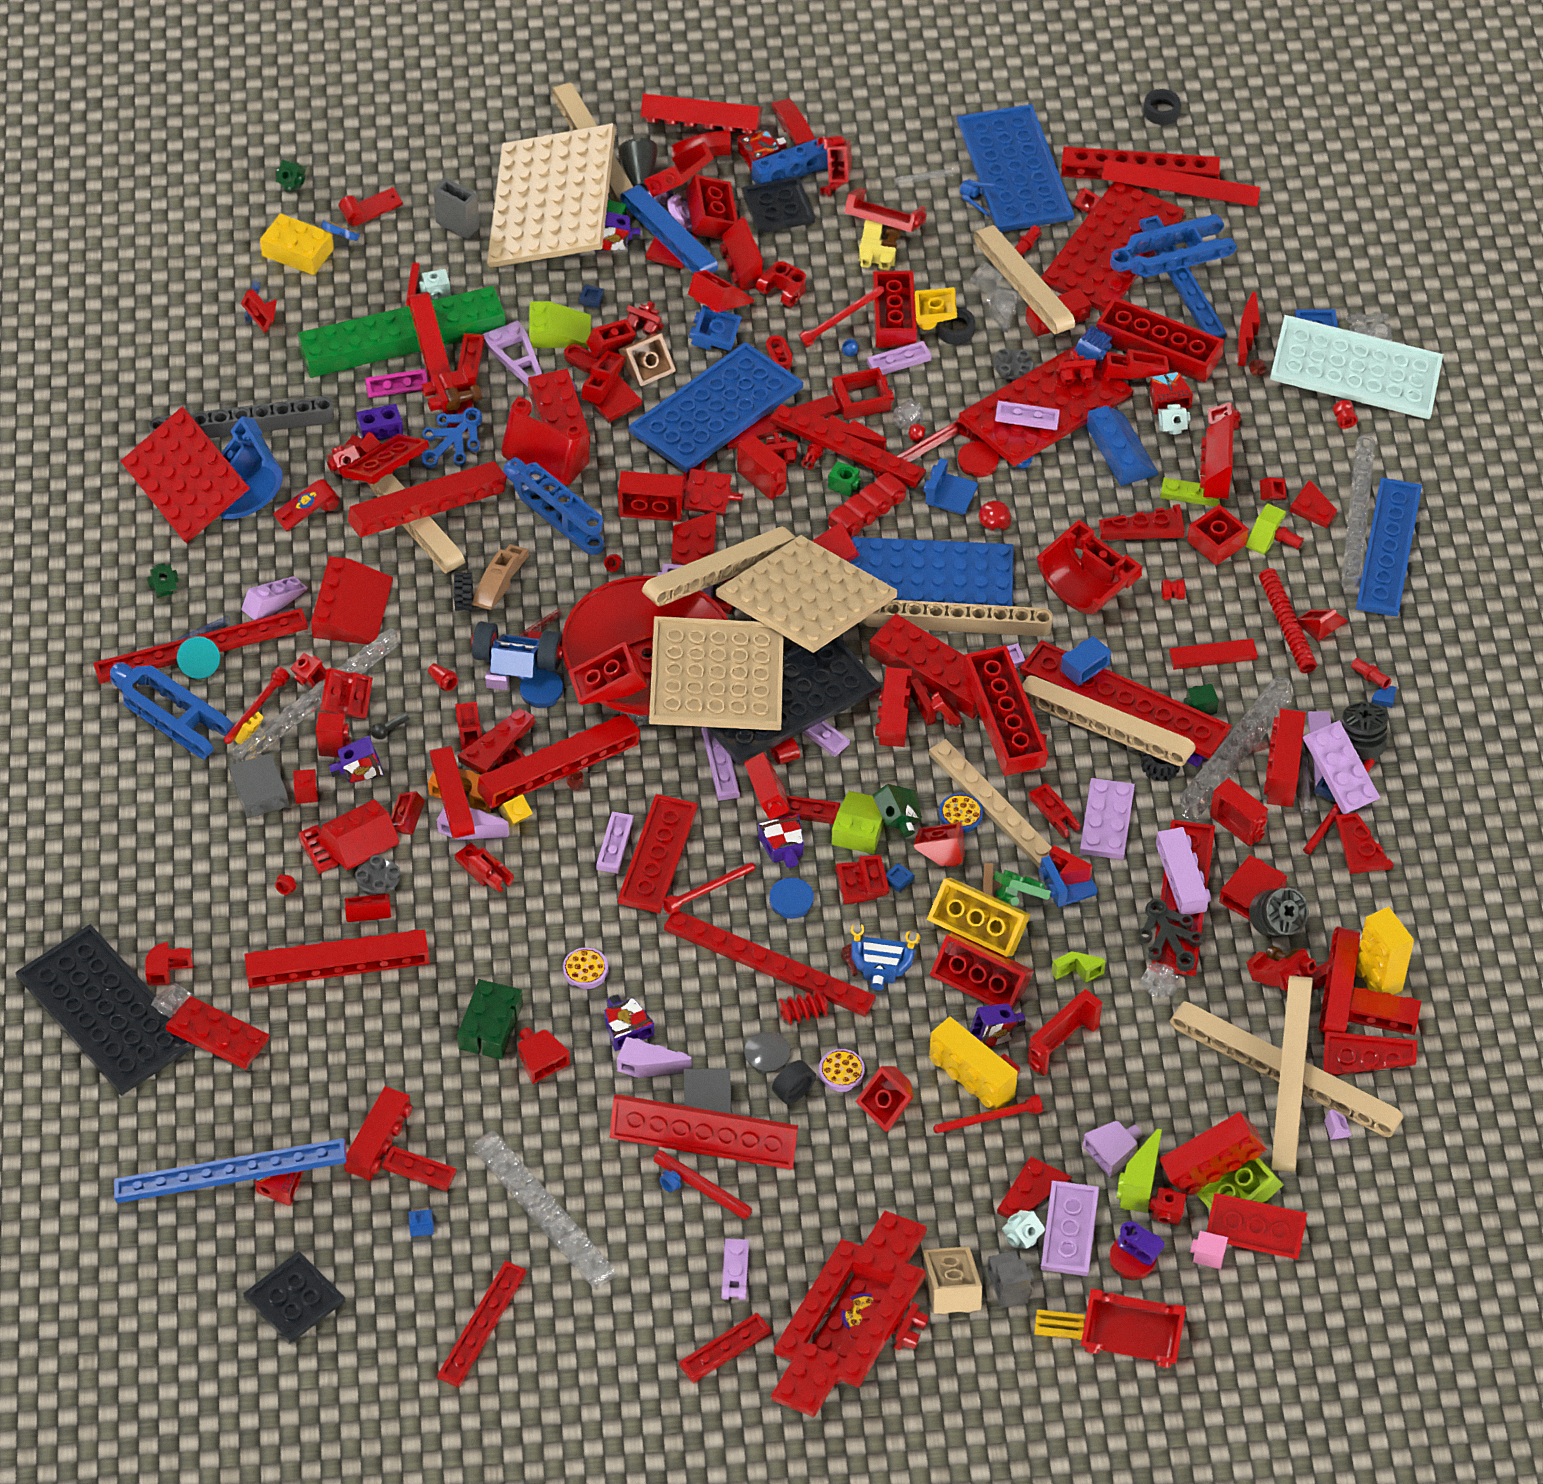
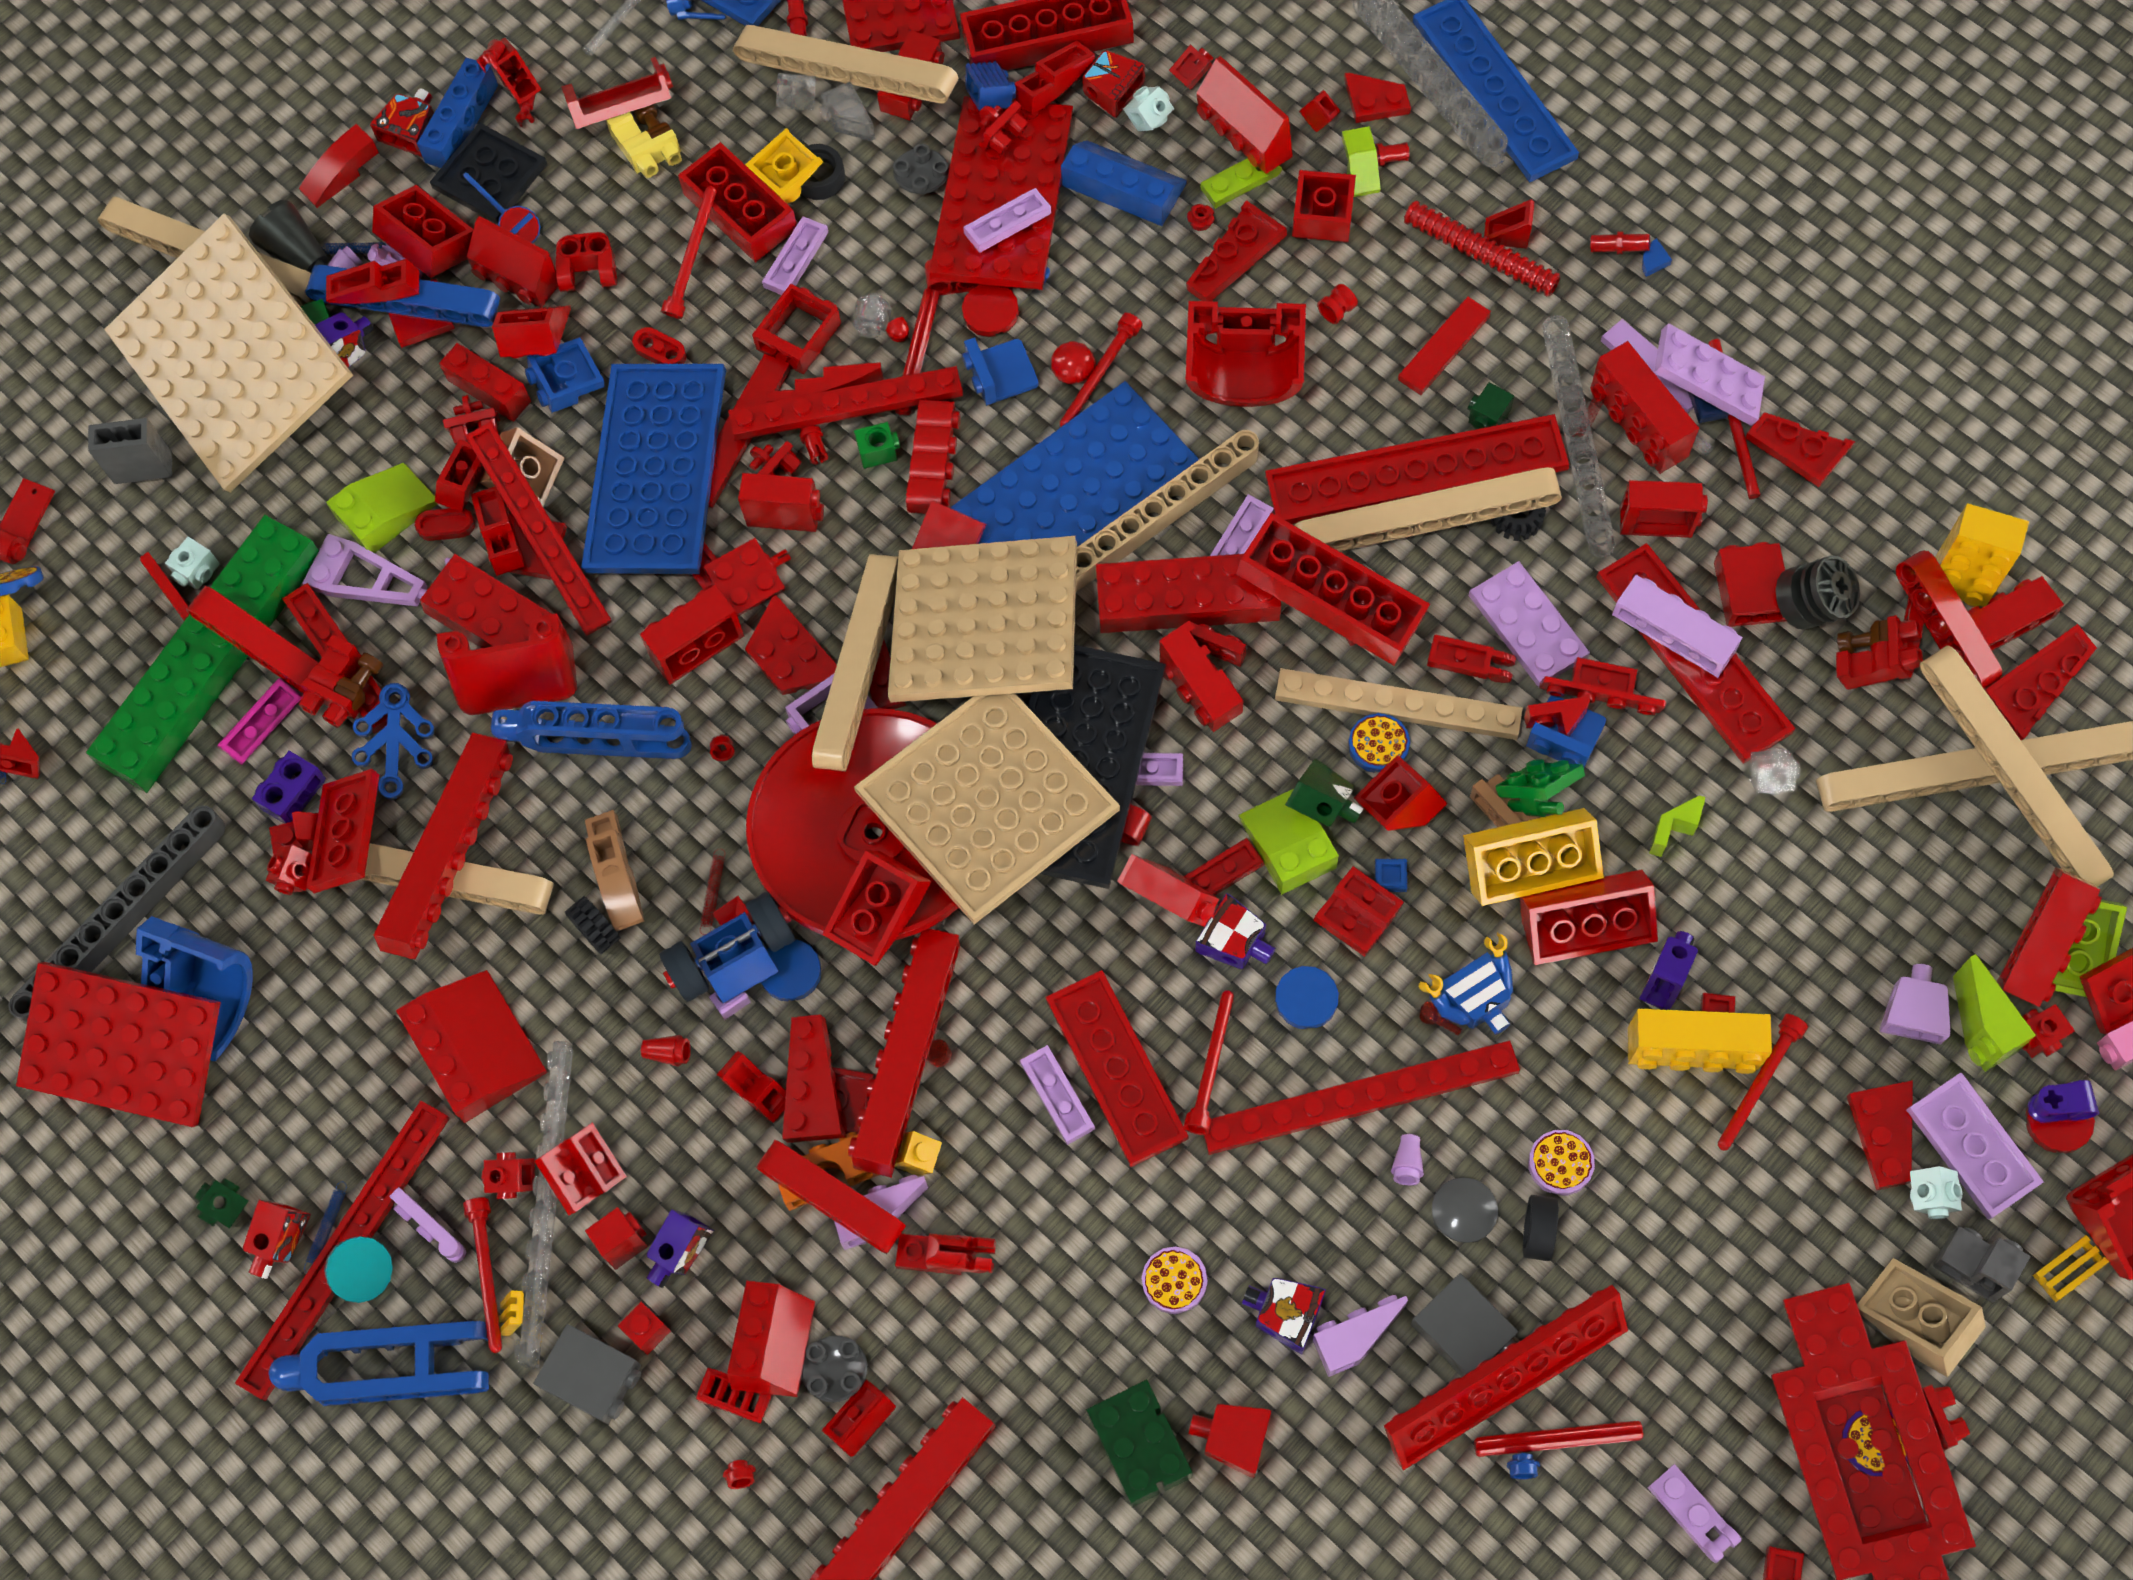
camera: 35 degrees left, 15 degrees up
lavender slope [241,576,307,620] -> none
red door [273,479,340,532] -> none
pearl dark grey bar [371,712,410,739] -> none
red slope [390,791,425,835] -> none
dark blue plate [579,284,604,308] -> none
red brick [640,93,763,134] -> none
red panel [644,141,714,197] -> none
lavender tile [702,727,740,801] -> none
red slope [771,98,815,146] -> none
red piece [778,989,828,1026] -> none
blue hinge [842,339,858,357] -> none
red slope [855,1066,914,1132] -> none
red plate [930,691,963,727] -> none
red panel [1027,989,1102,1076] -> none
blue brick [1061,636,1111,686] -> none
pearl dark grey plant [1138,899,1203,972] -> none
lavender slope [1324,1109,1351,1140] -> none
pearl dark grey wheel [1342,702,1388,760] -> none
none -> red torso [243,1200,311,1279]
none -> red slope [326,259,419,304]
none -> lavender plate [389,1187,466,1263]
none -> red brick [439,343,531,422]
none -> piece [463,173,541,243]
none -> red tile [465,421,612,636]
none -> red piece [1060,312,1143,427]
none -> red plate [1187,204,1215,231]
none -> lavender cone [1391,1134,1424,1186]
none -> red bracket [1539,657,1666,715]

